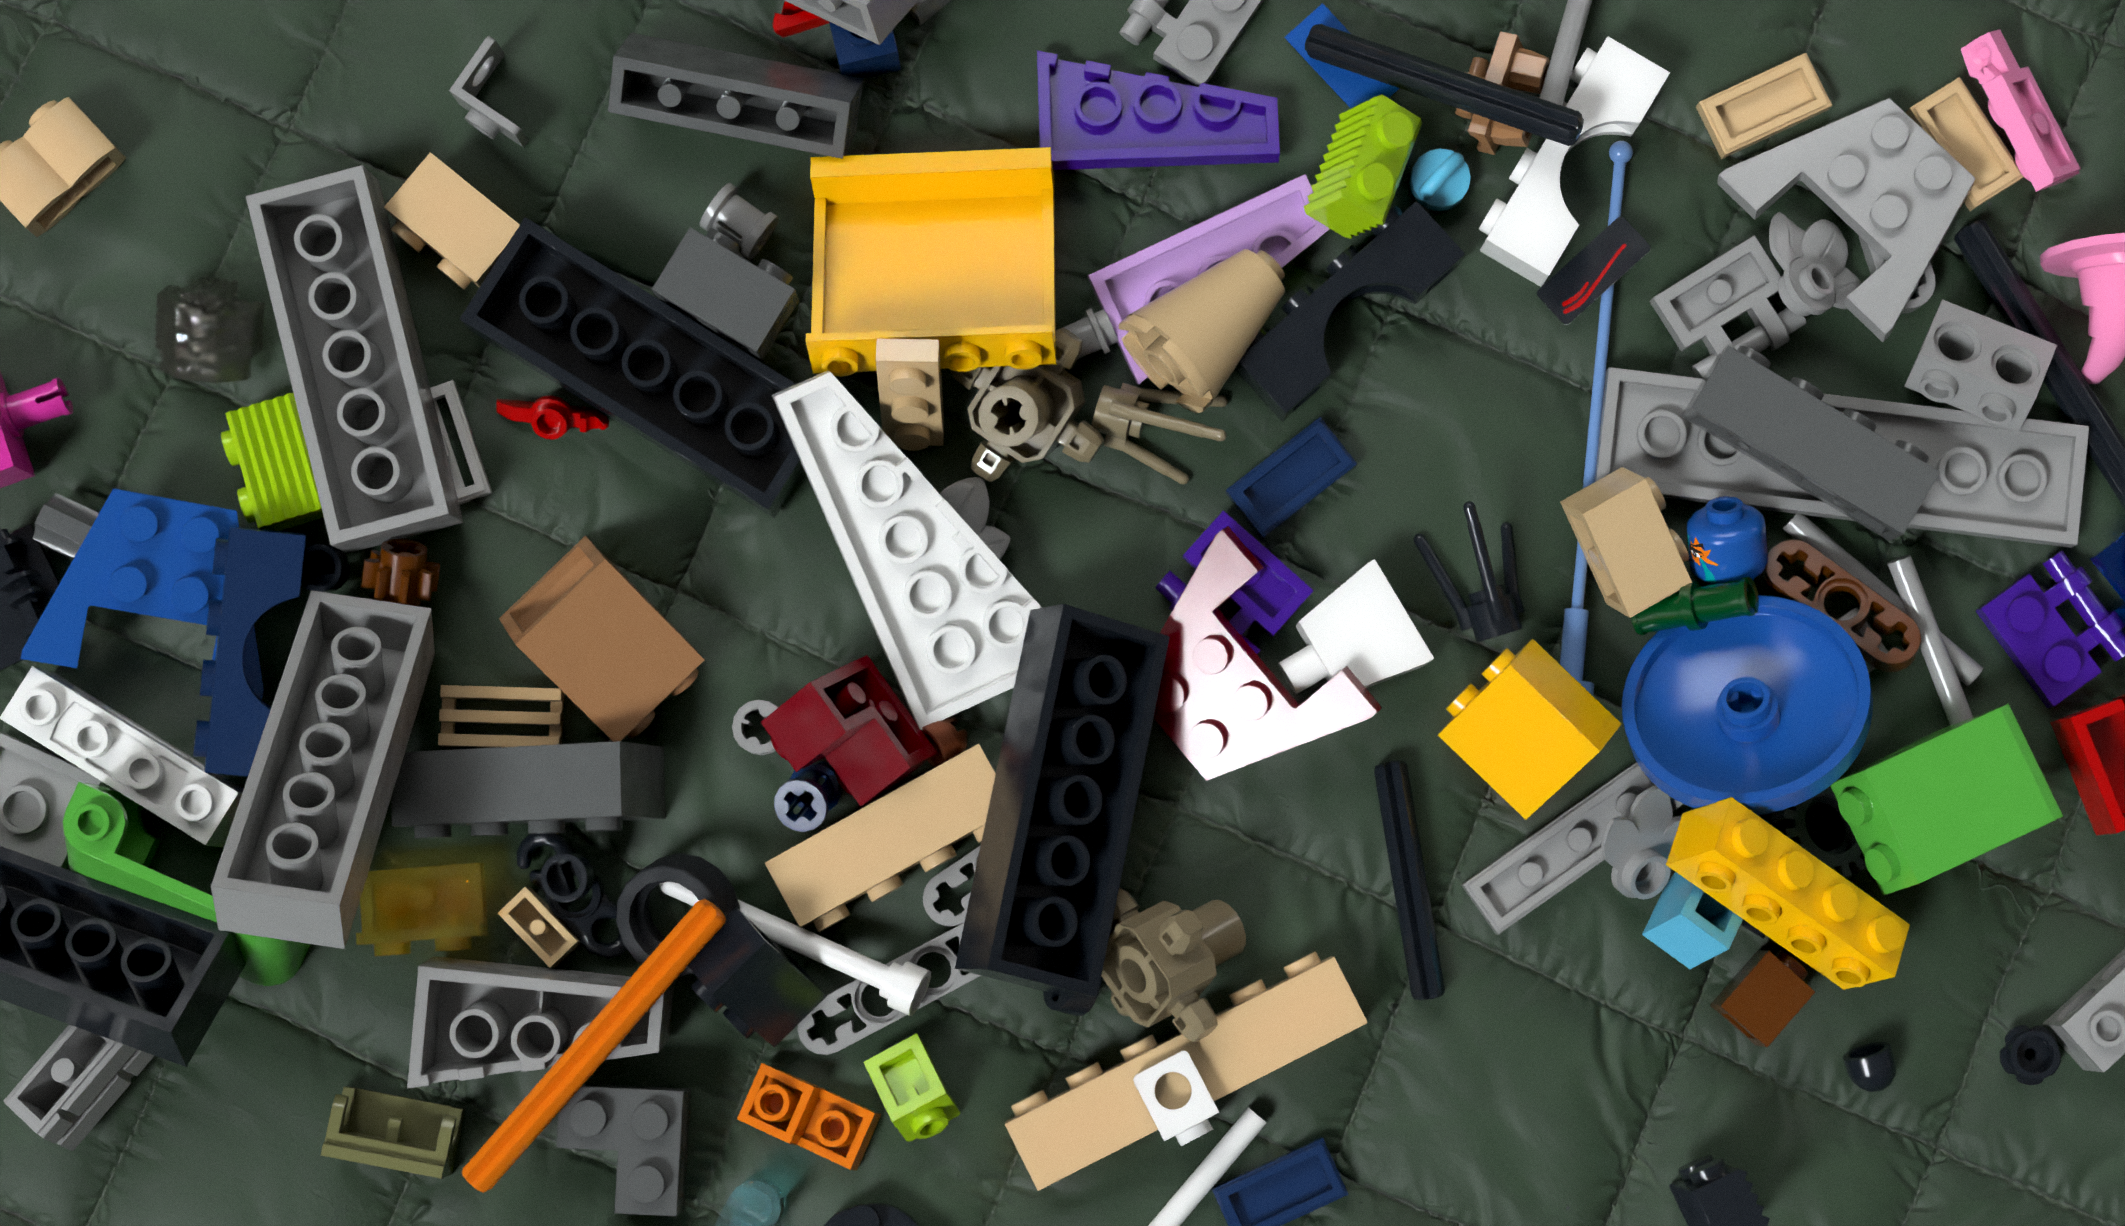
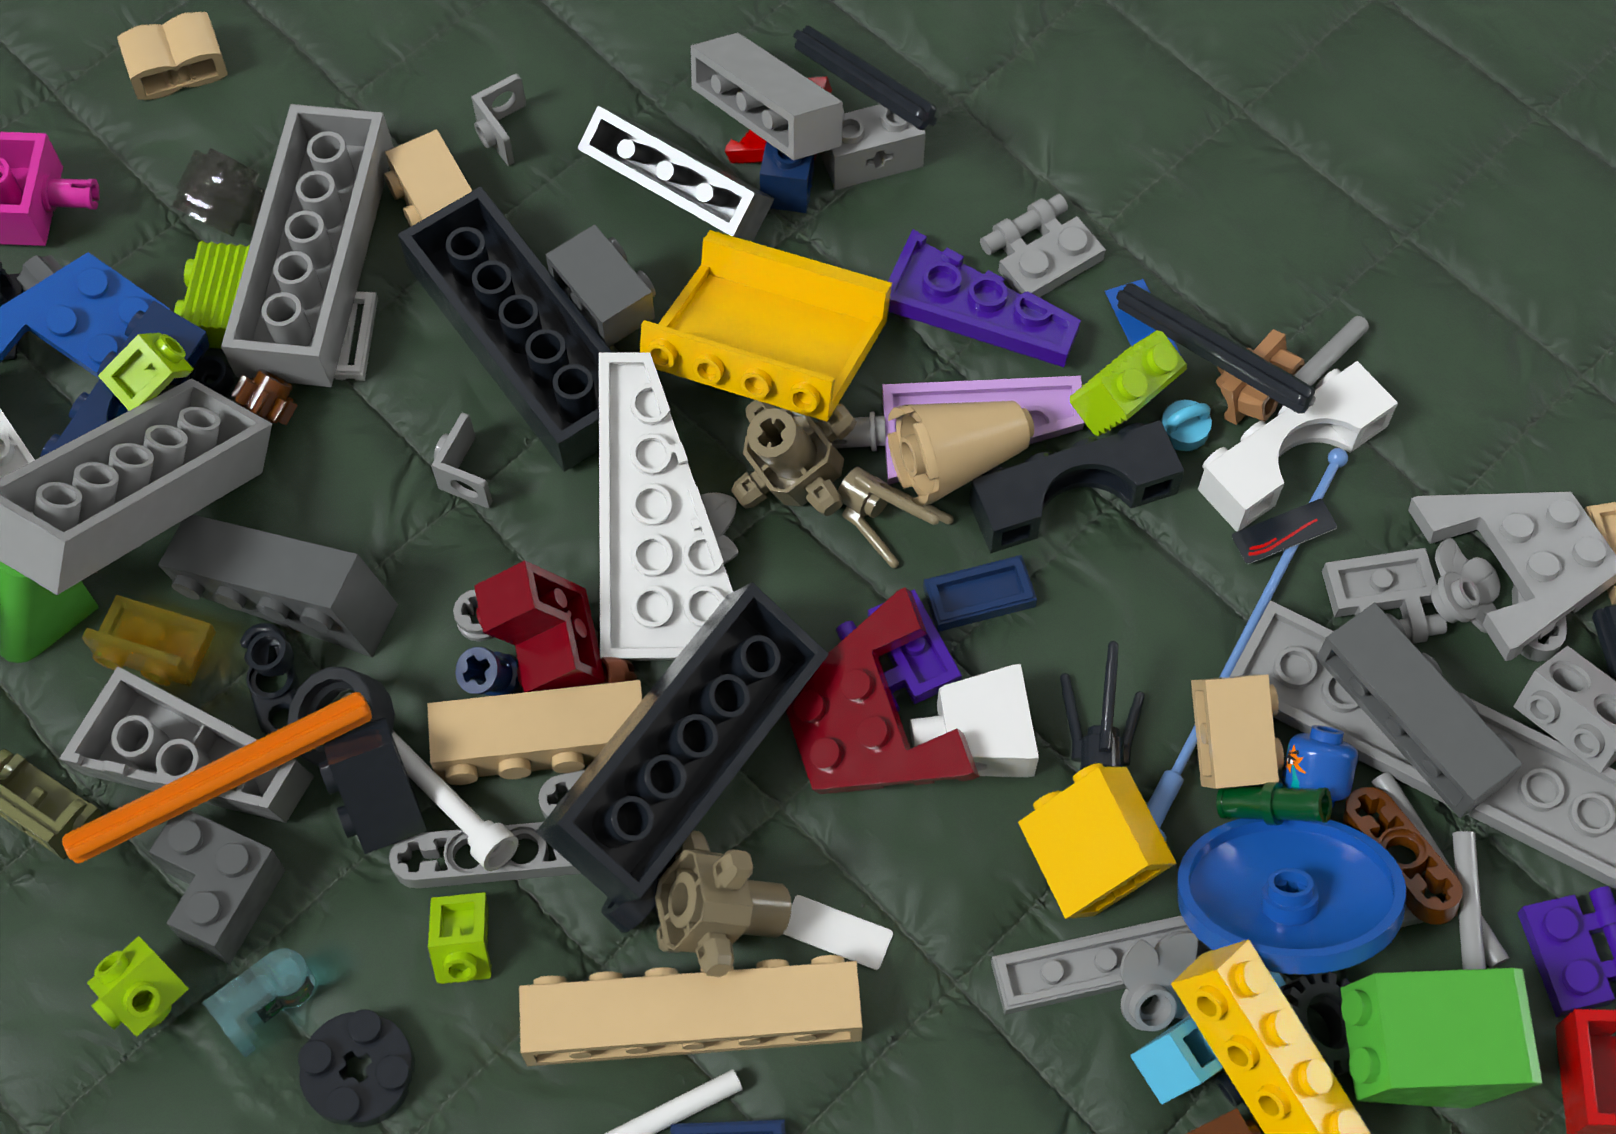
camera: 20 degrees right, 20 degrees down
tan tile [438,685,564,748] -> none
red piece [496,395,609,440] -> none
tan piece [498,886,581,968] -> none
medium nougat slope [499,535,704,742] -> none
light grey bush [700,182,779,260] -> none
orange slope [737,1063,881,1171] -> none
tan plate [876,338,944,451] -> none
white bracket [1133,1051,1219,1146] -> none
black axle [1374,760,1445,1001] -> none
tan tile [1696,53,1832,159] -> none
none -> lime bracket [98,333,193,411]
none -> light grey bracket [431,412,493,508]
none -> white sticker [783,895,893,970]

